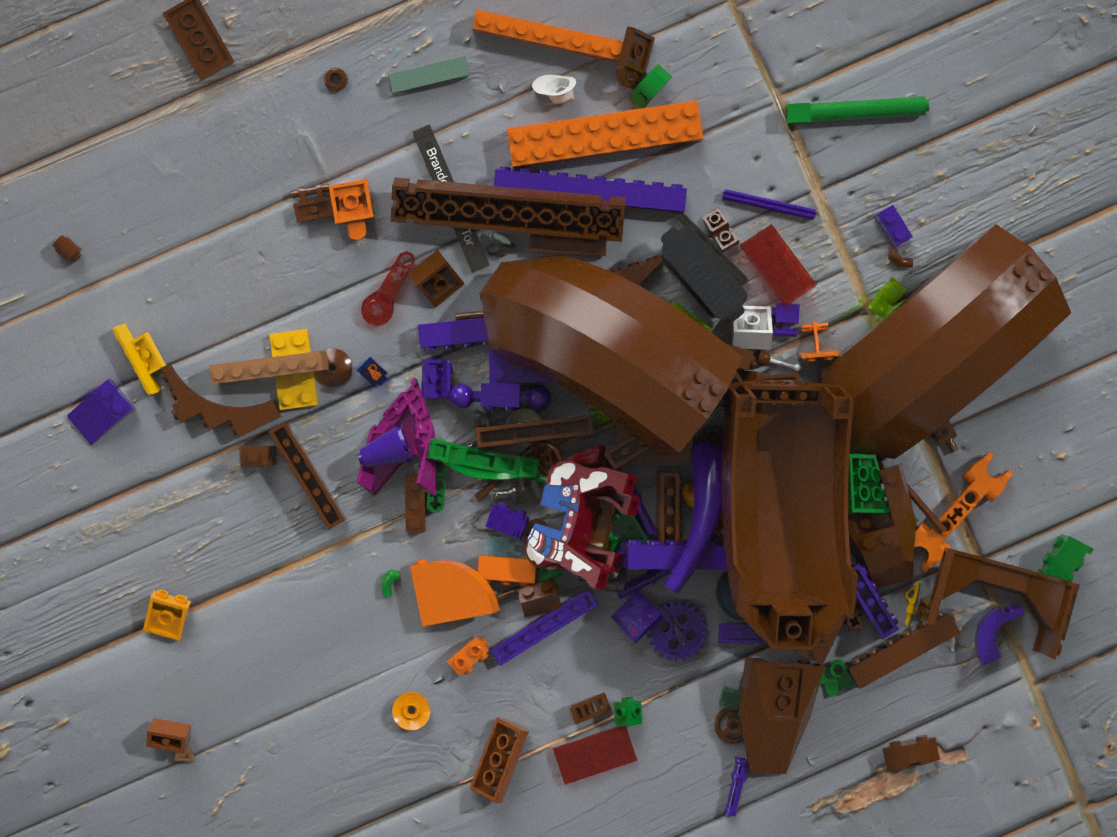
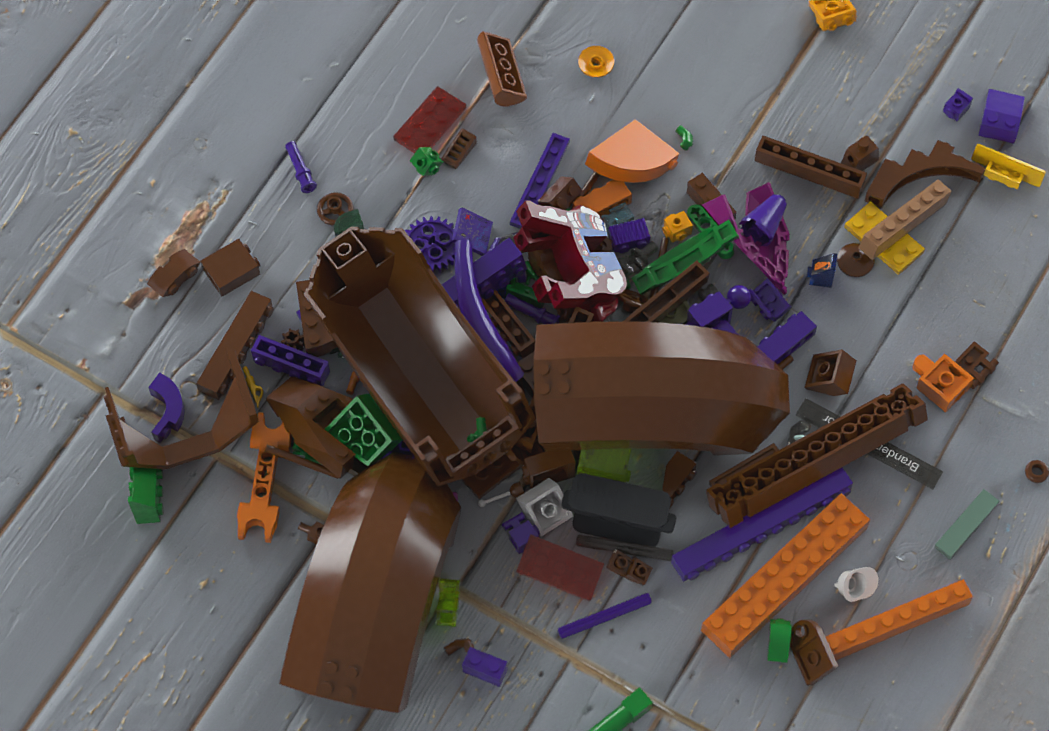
camera: 145 degrees right, 25 degrees down
clear red beam [361,251,415,326] -> none
orange brick [447,635,489,676] -> none
reddish brown wedge [739,657,825,774] -> none
orange plate [797,322,840,362] -> none
green plate [820,659,853,697] -> none
none -> reddish brown brick [200,239,261,297]
none -> green arm [467,417,487,443]
none -> light orange brick [662,211,693,243]
none -> dark purple brick [943,88,973,122]

